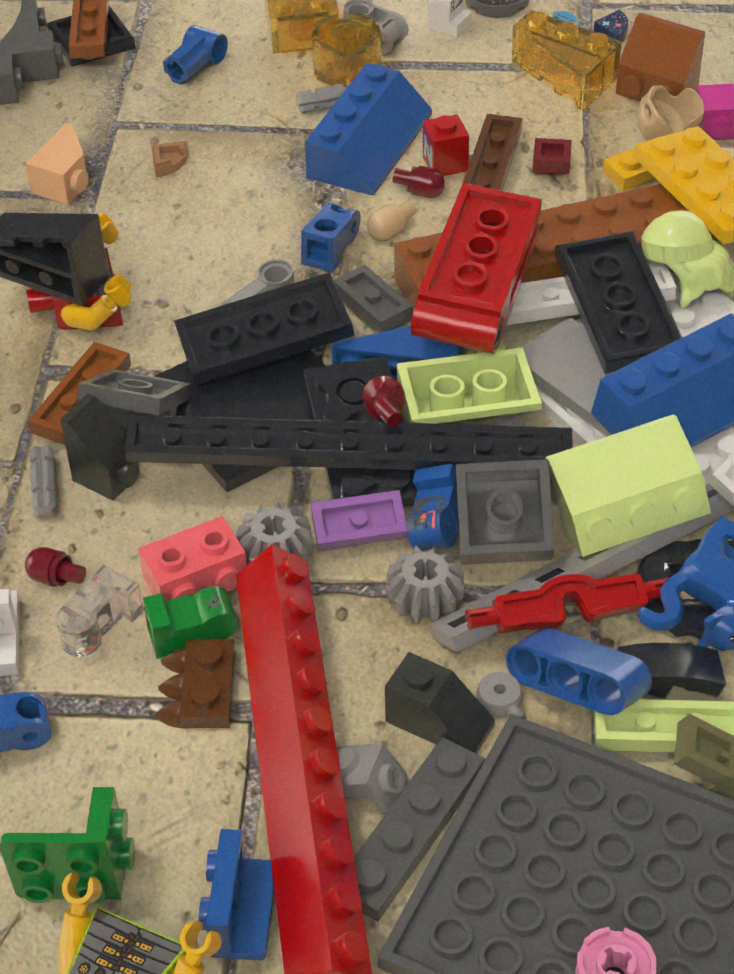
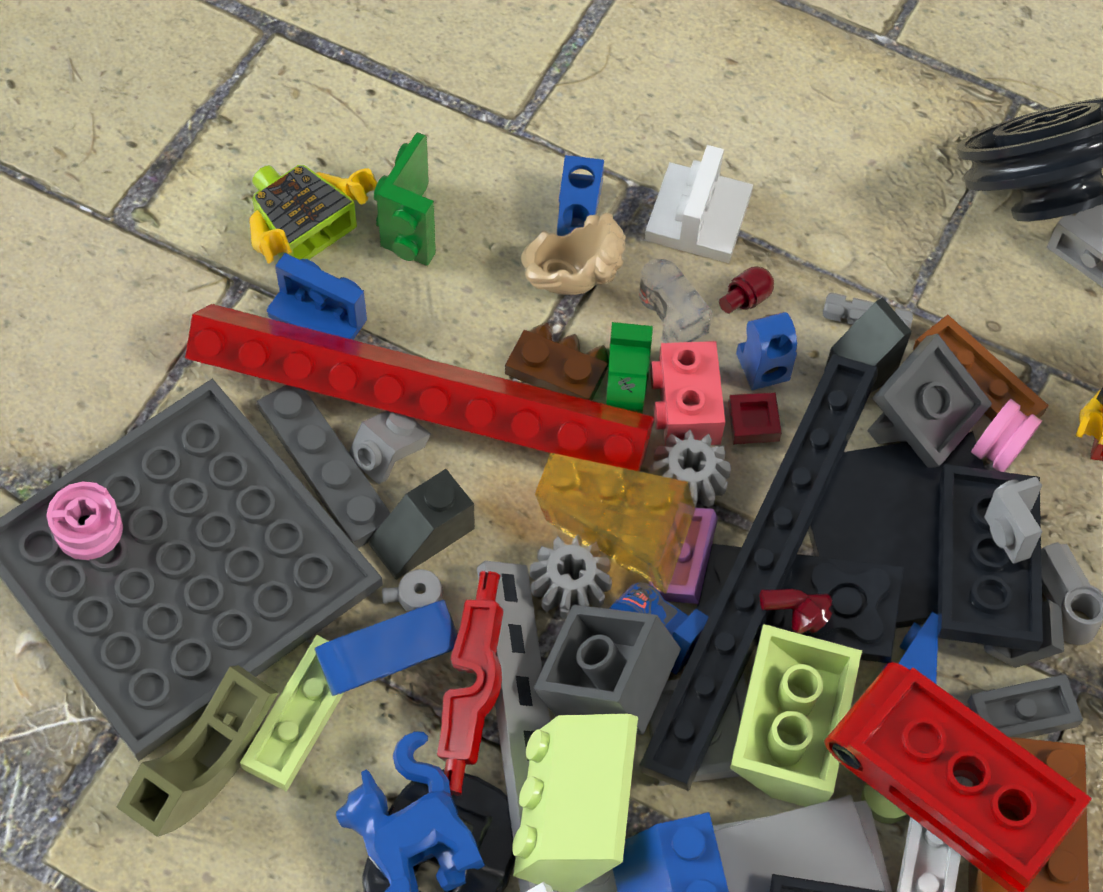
camera: 110 degrees right, 15 degrees up
black slope [617,643,726,699] -> none
none -> tan hair [521,213,626,295]
none -> clear yellow wedge [535,453,695,594]
none -> dark red plate [728,392,782,445]
none -> blue leg [736,312,797,391]
none -> bright pink wheel [971,399,1042,472]
none -> light grey bracket [984,477,1042,564]

